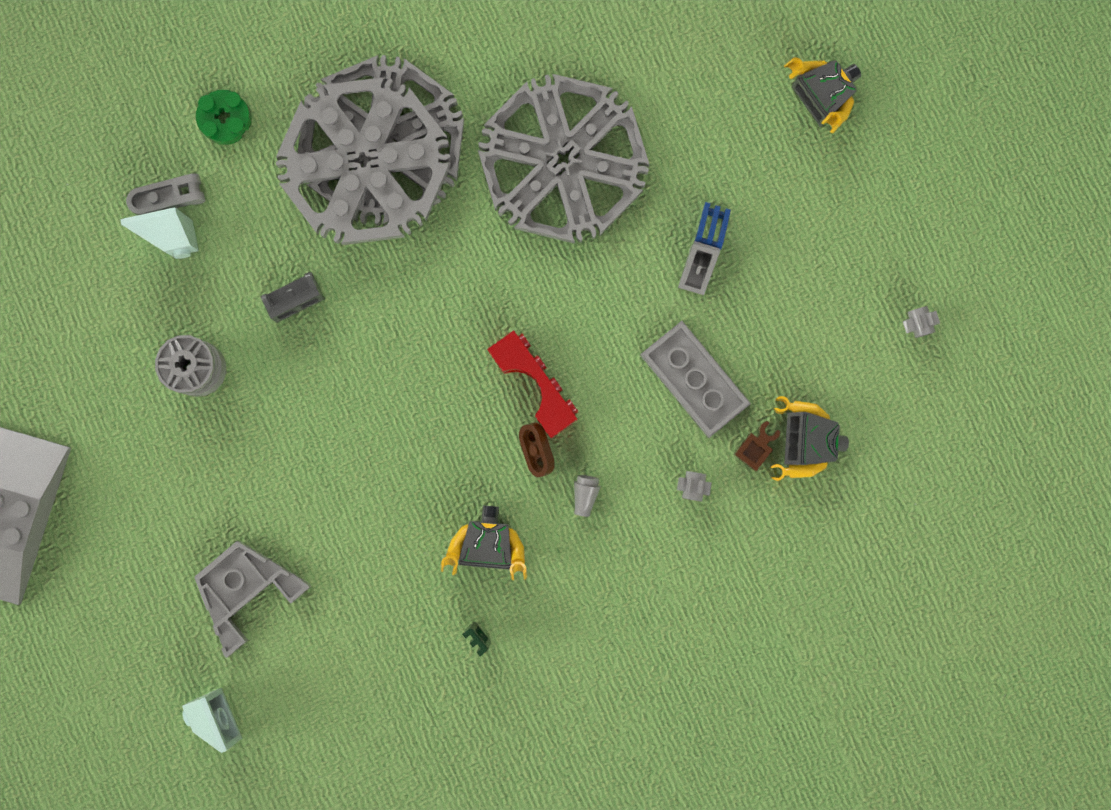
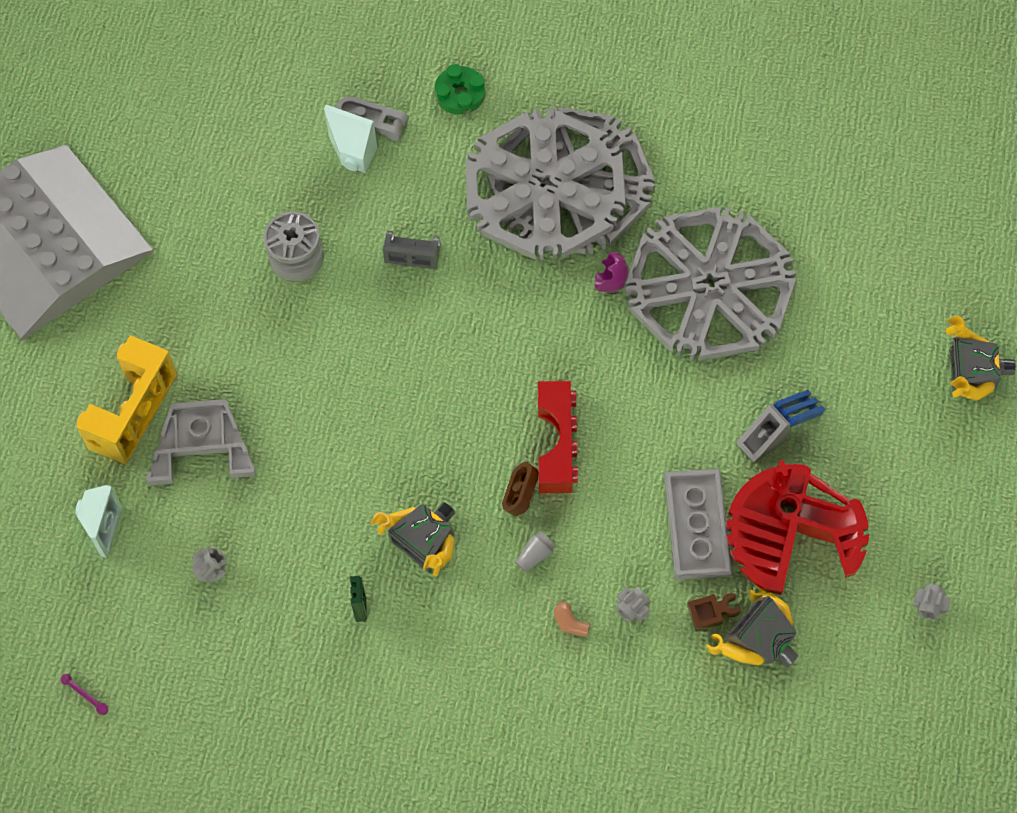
camera: 40 degrees right, 20 degrees down
none -> yellow plate [77,335,178,465]
none -> light grey gear [191,547,227,583]
none -> nougat arm [554,602,590,637]
none -> magenta hair [594,252,629,293]
none -> red piece [726,460,869,595]

